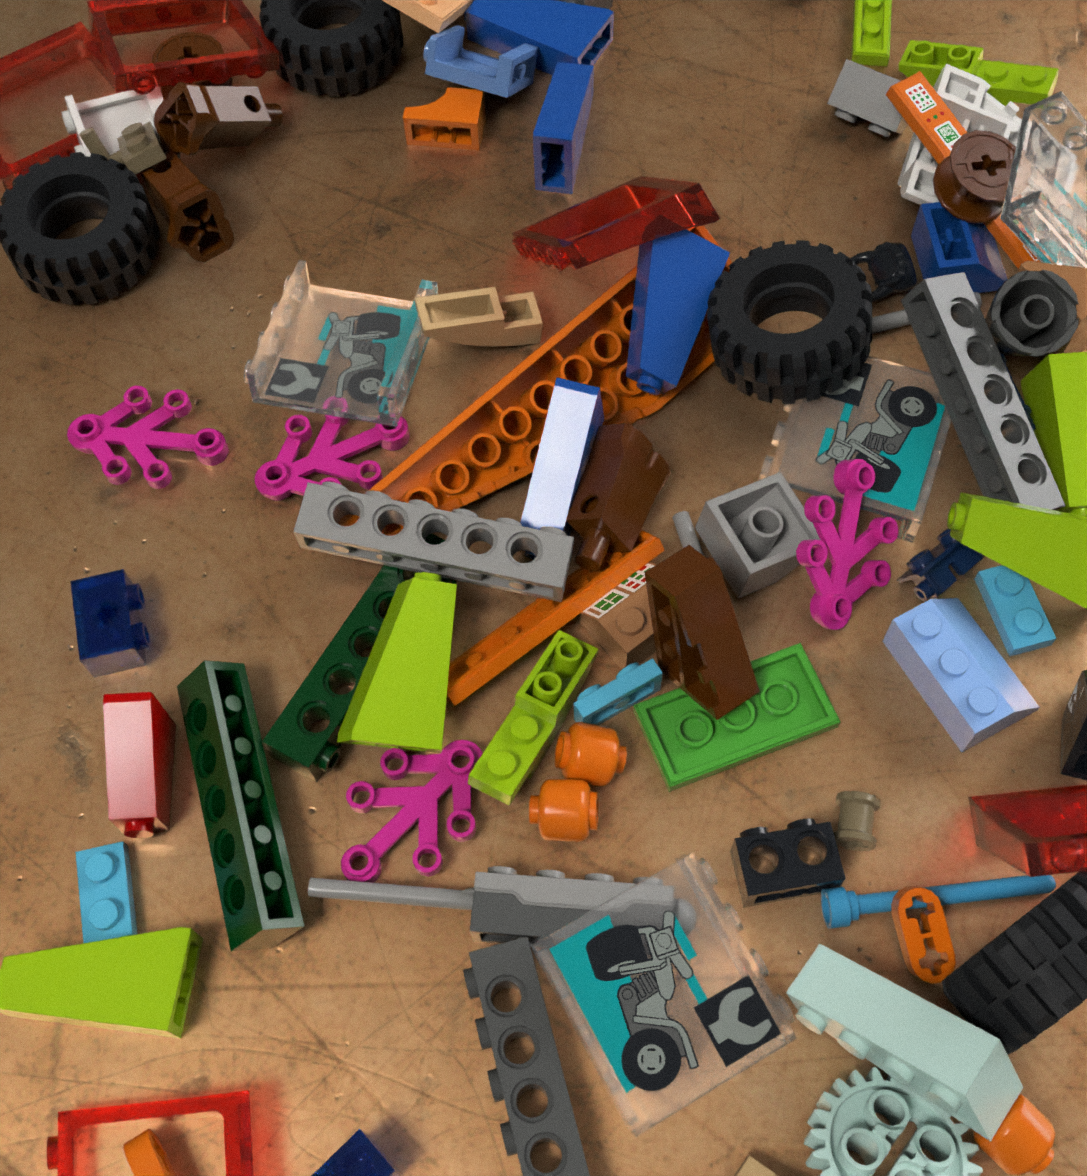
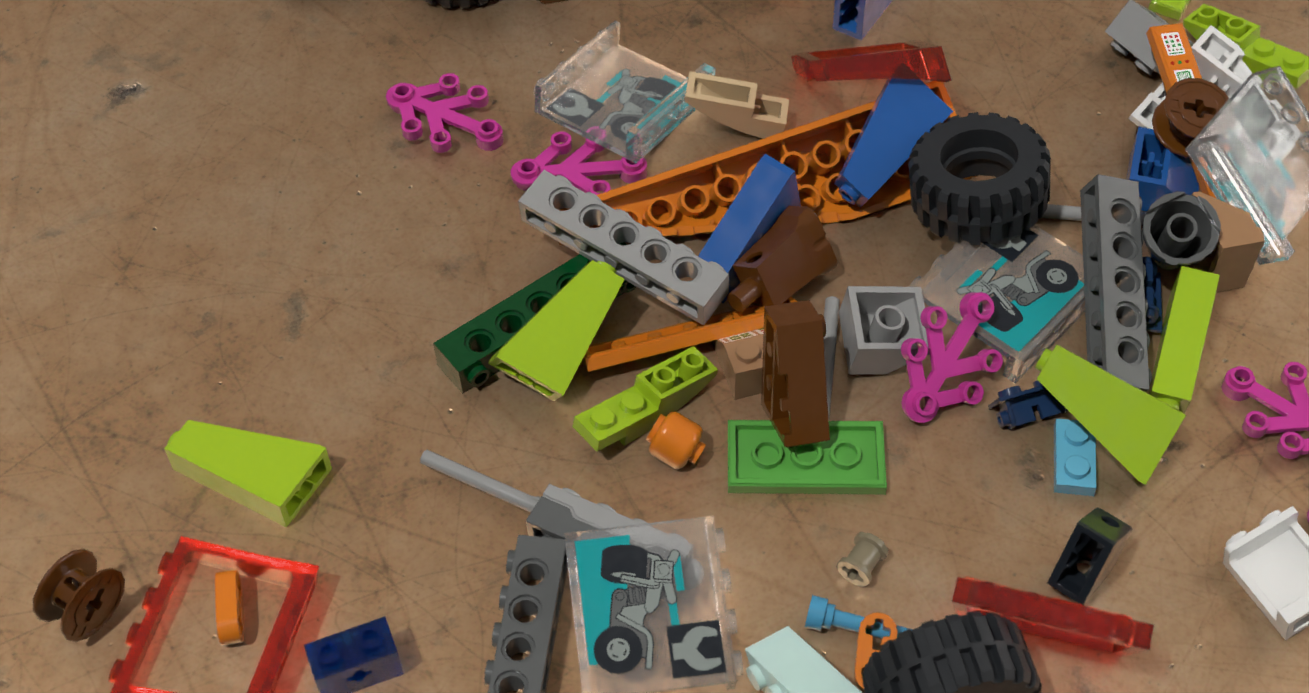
camera: 20 degrees right, 10 degrees down
clear blue brick [70,569,151,678] -> none
medium azure plate [75,841,138,943] -> none
slope [103,692,176,838] -> none
dark green brick [177,660,305,951] -> none
dark pink plant [341,740,483,883] -> none
orange head [529,779,599,842] -> none
medium azure plate [573,658,663,725] -> none
black brick [730,818,846,908] -> none
black piece [850,242,917,302] -> none
light blue slope [882,598,1040,752] -> none

